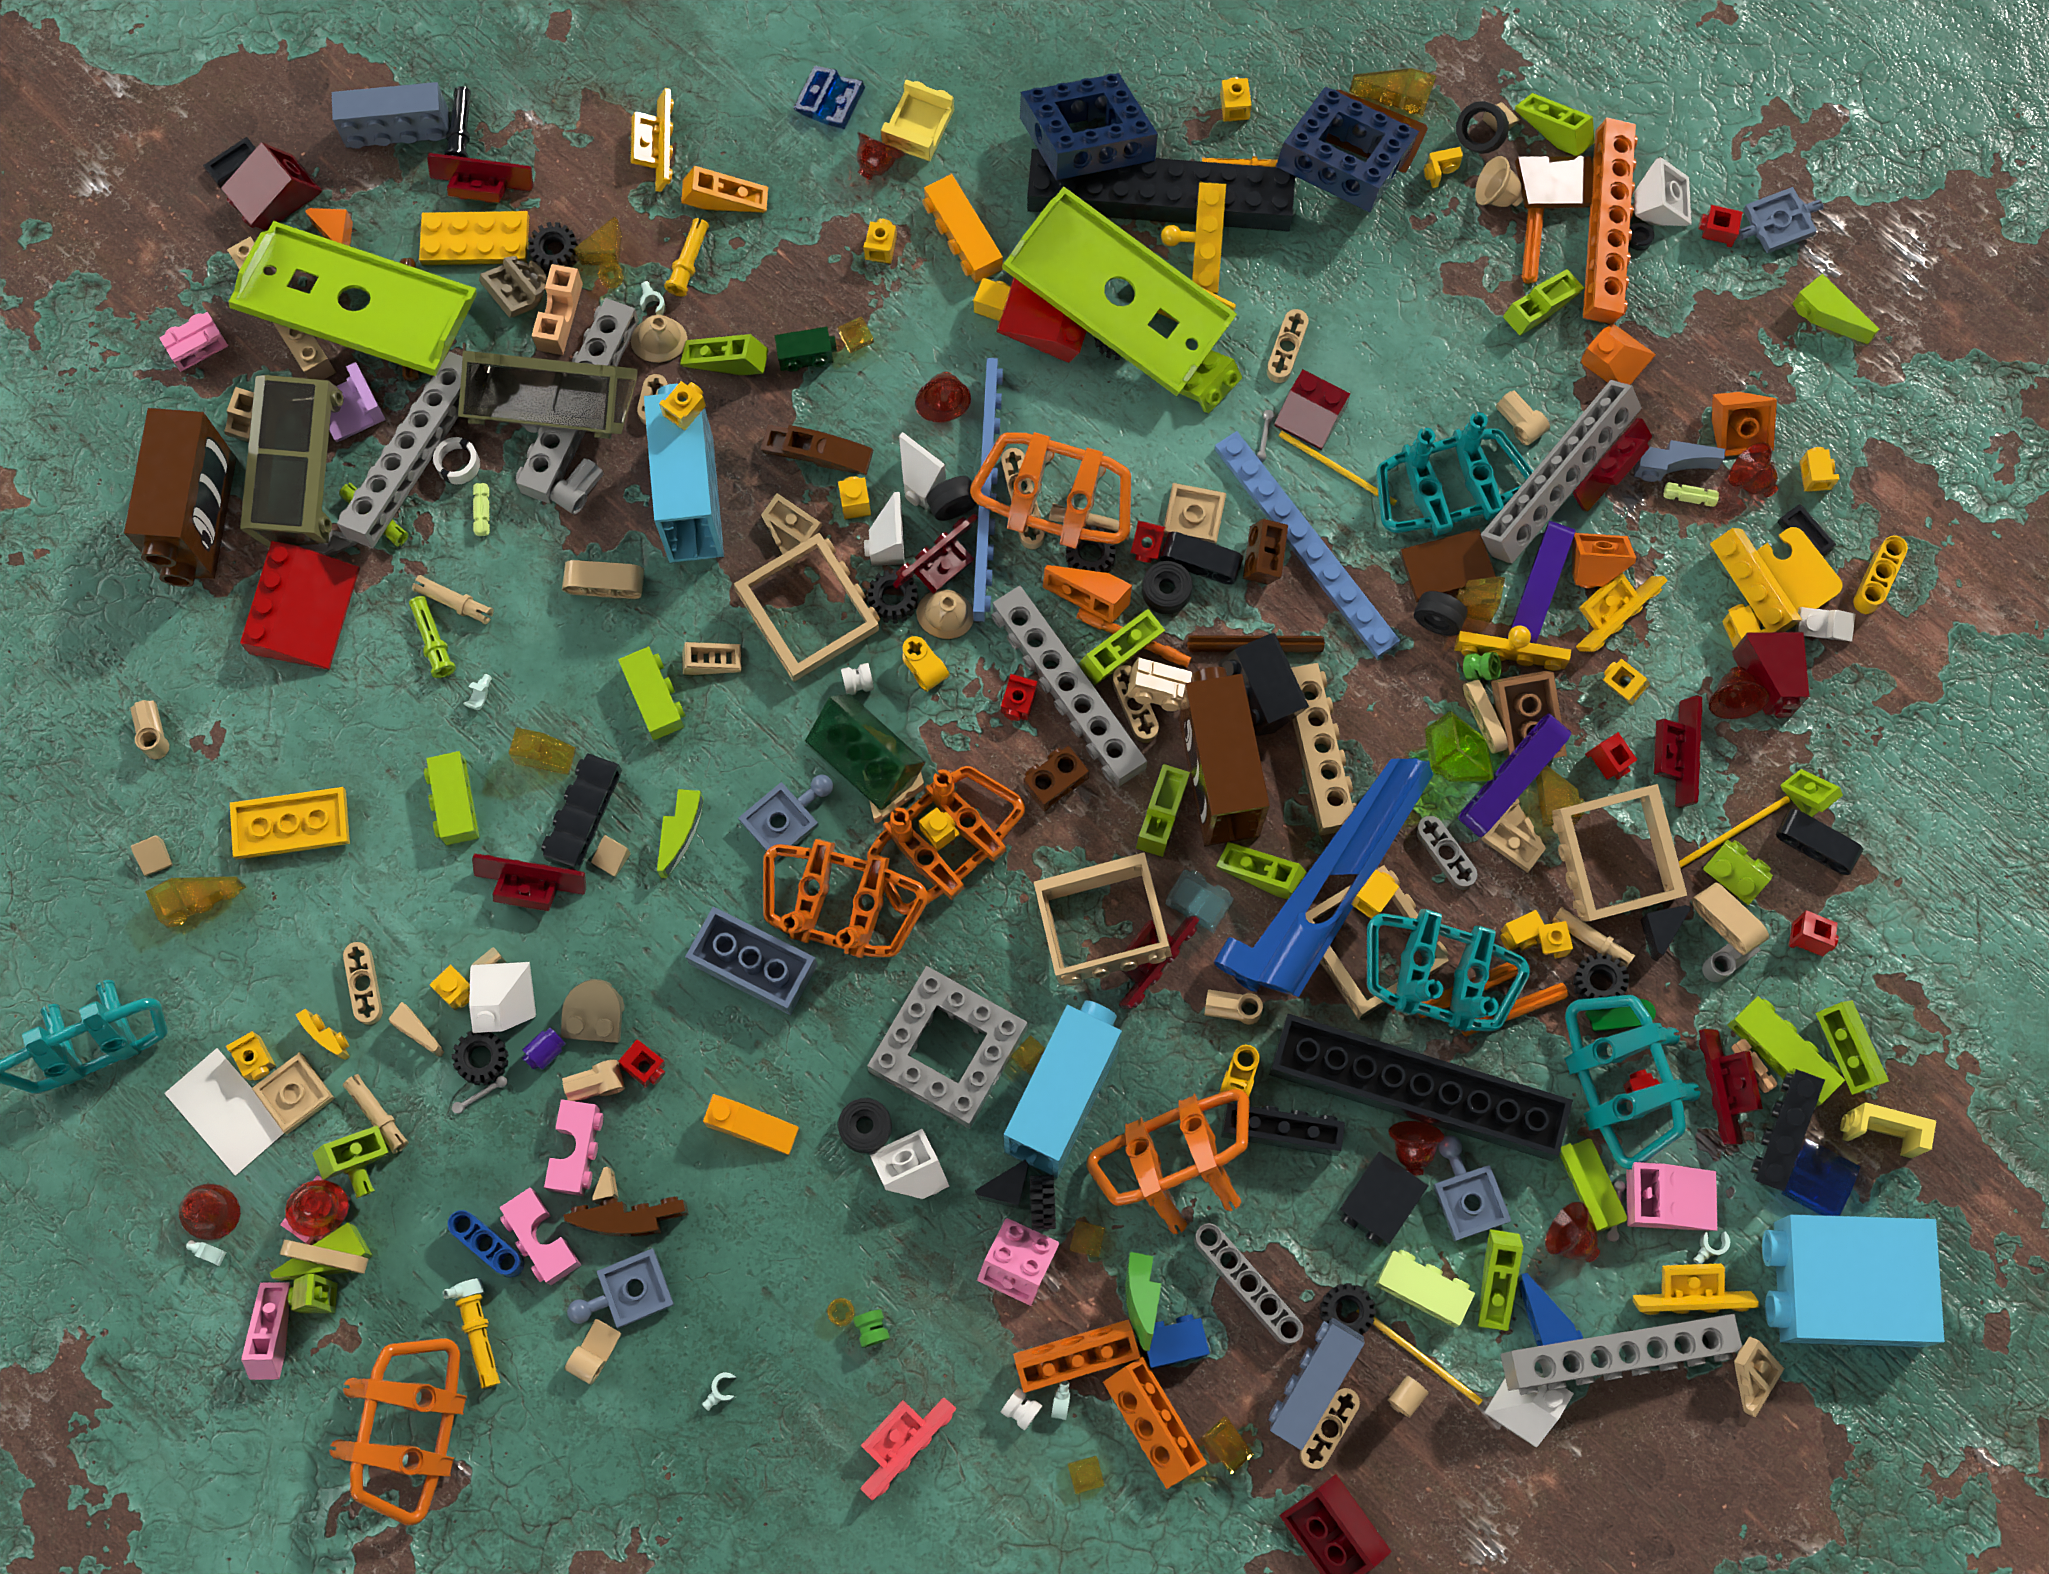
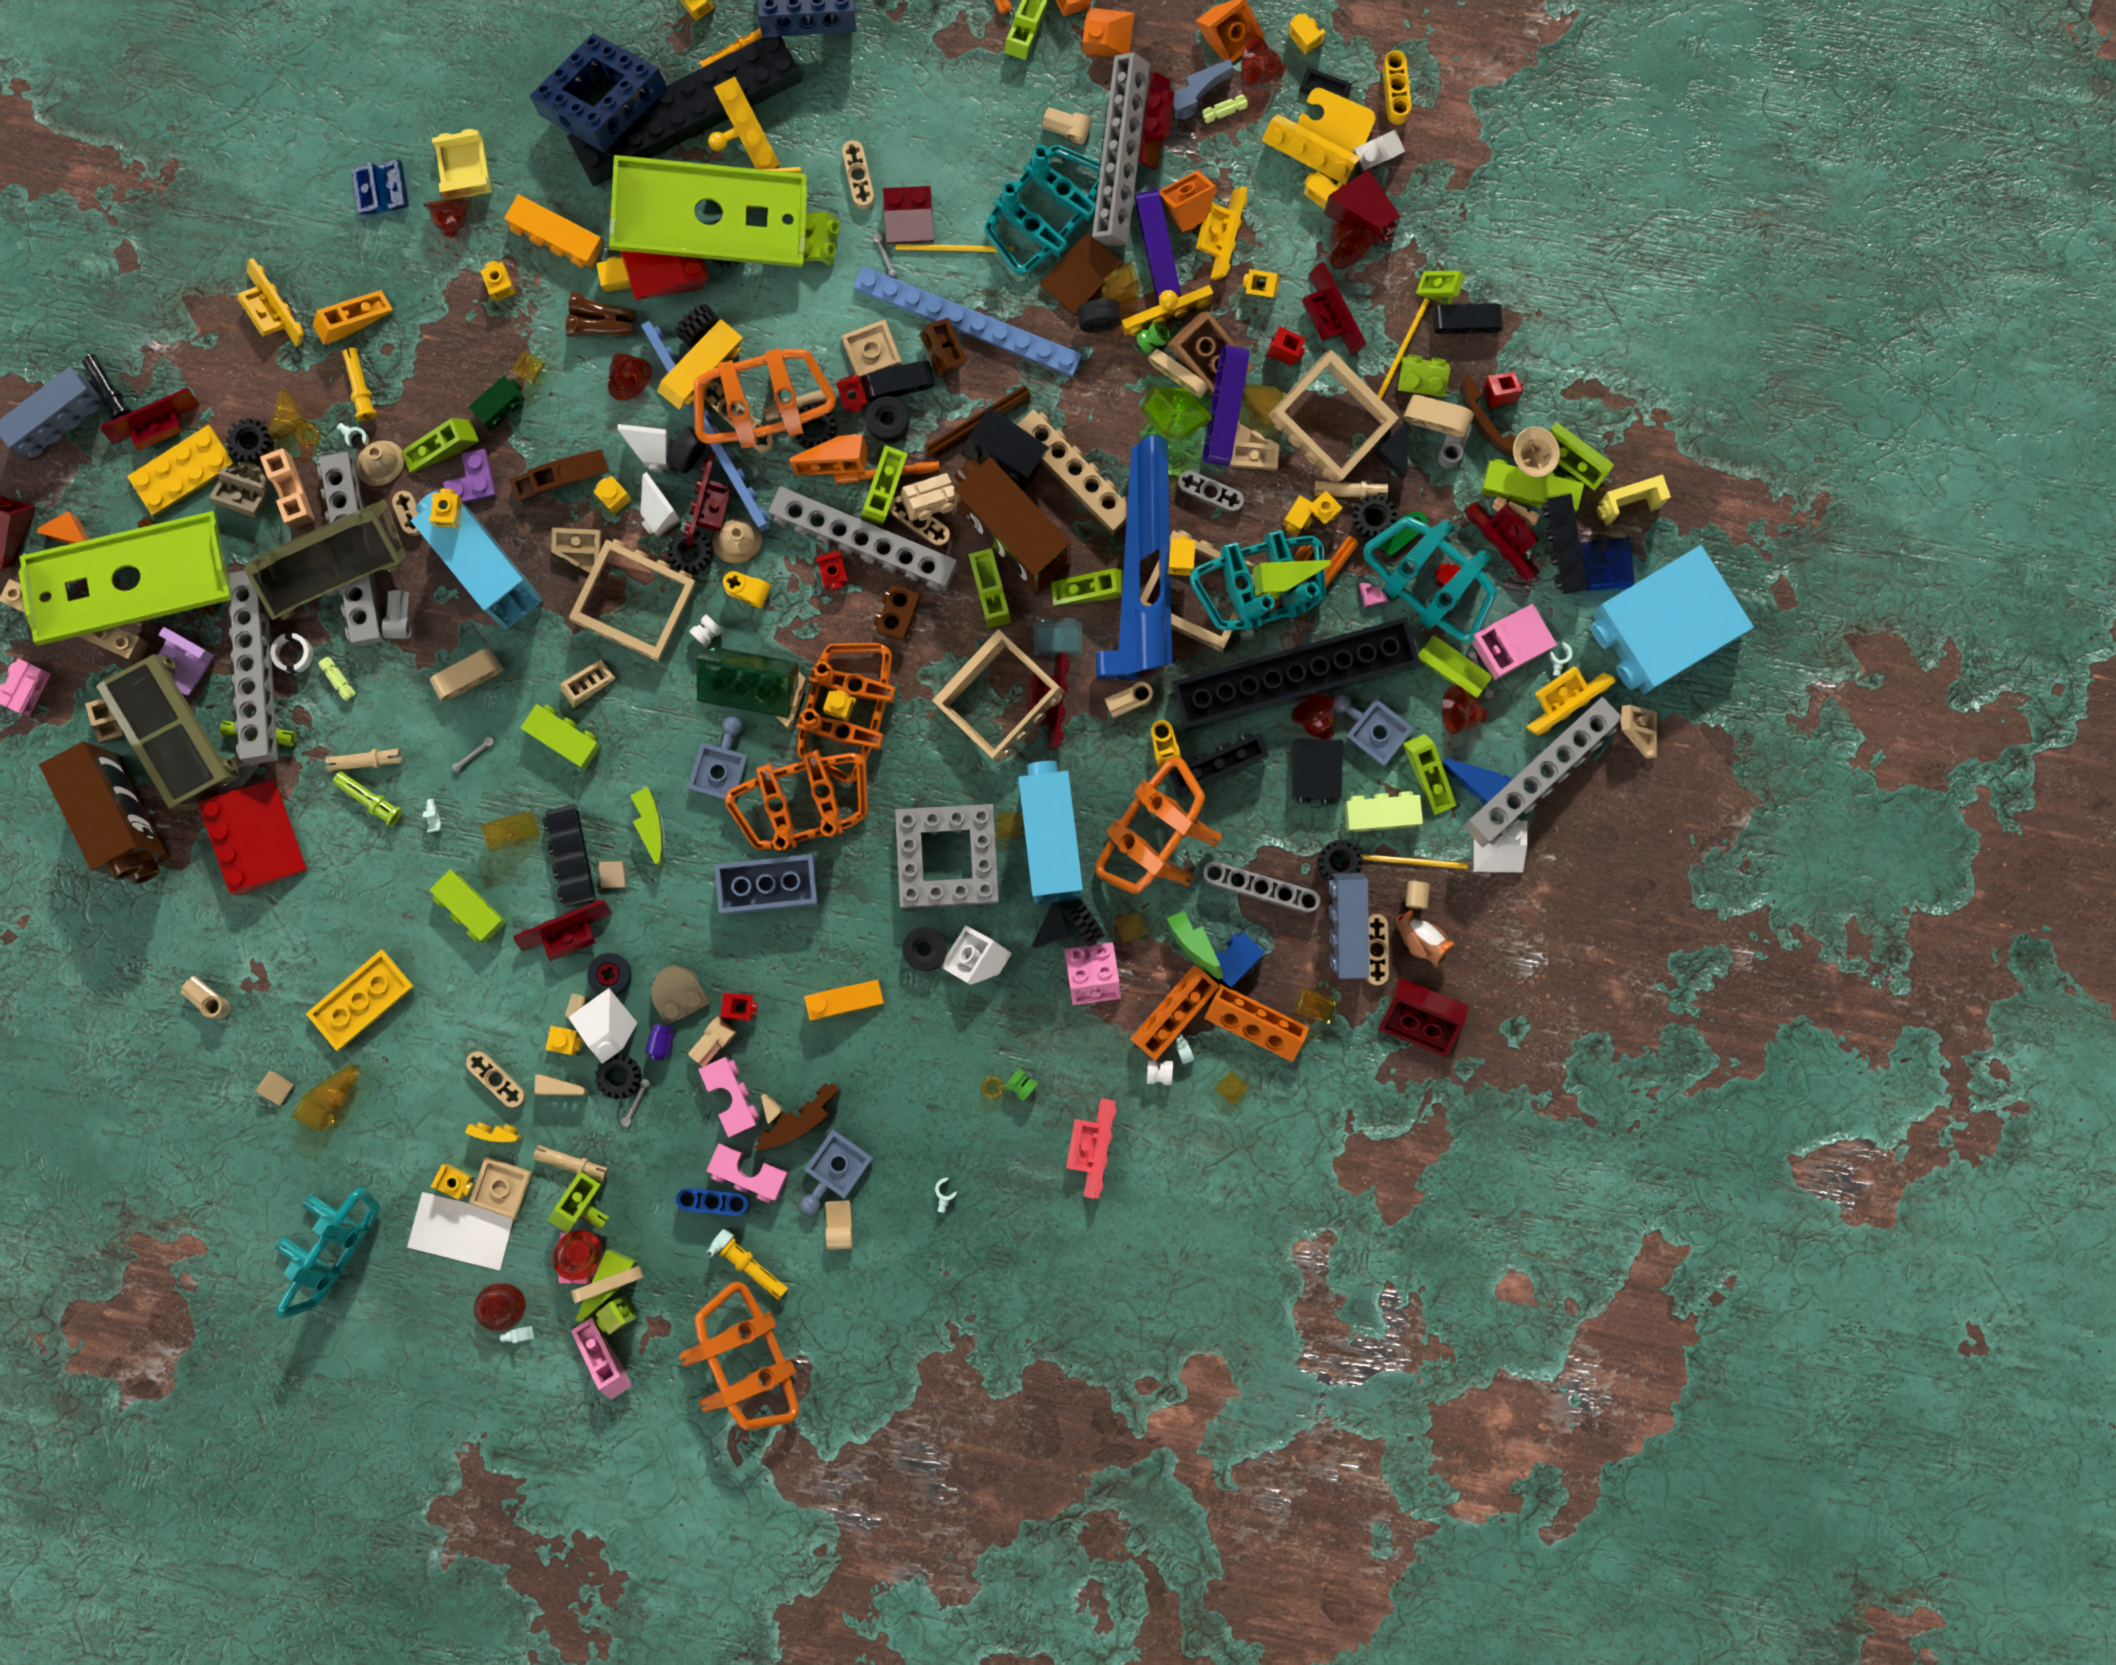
camera: 30 degrees left, 10 degrees up
none -> medium lavender plate [443,449,496,504]
none -> light grey hinge [452,737,495,772]
none -> reddish brown piece [565,292,636,337]
none -> black bush [587,952,632,996]
none -> yellow brick [657,319,743,410]
none -> black tyre [675,304,720,348]
none -> lime slope [1253,560,1331,599]
none -> bright pink tile [1359,583,1389,608]
none -> nougat animal [1395,909,1455,969]
none -> reddish brown slope [1461,375,1515,460]
none -> tan hat [1513,427,1560,477]

